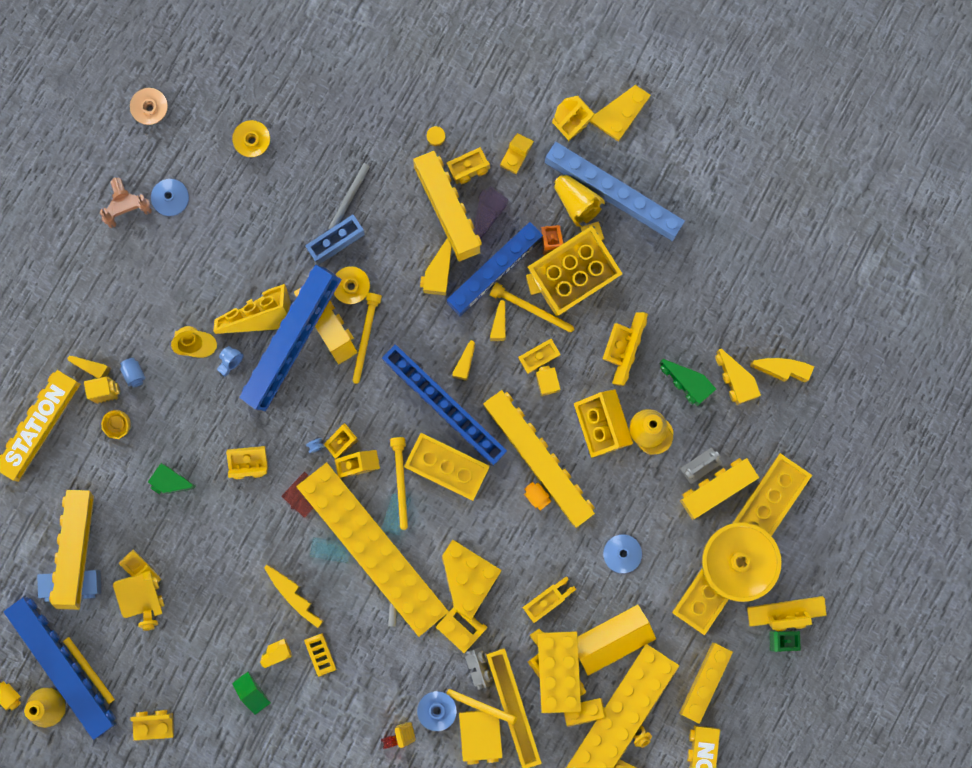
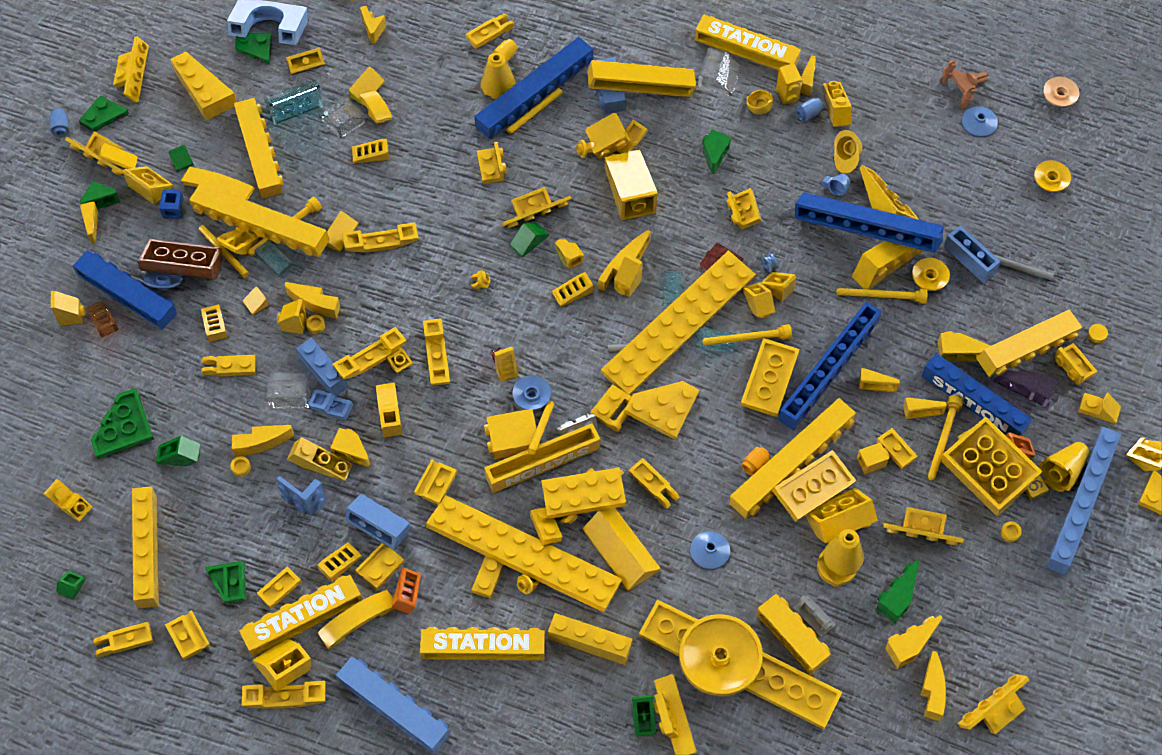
camera: 85 degrees right, 20 degrees down
none -> yellow plate [471,270,490,290]
none -> yellow bracket [501,187,572,229]
none -> slope [605,150,658,221]
none -> yellow slope [614,254,643,297]
none -> clear slope [698,48,741,96]
none -> yellow plate [772,450,856,522]
none -> yellow slope [823,81,852,127]
none -> yellow bracket [958,674,1029,734]
none -> yellow tile [1000,521,1022,543]

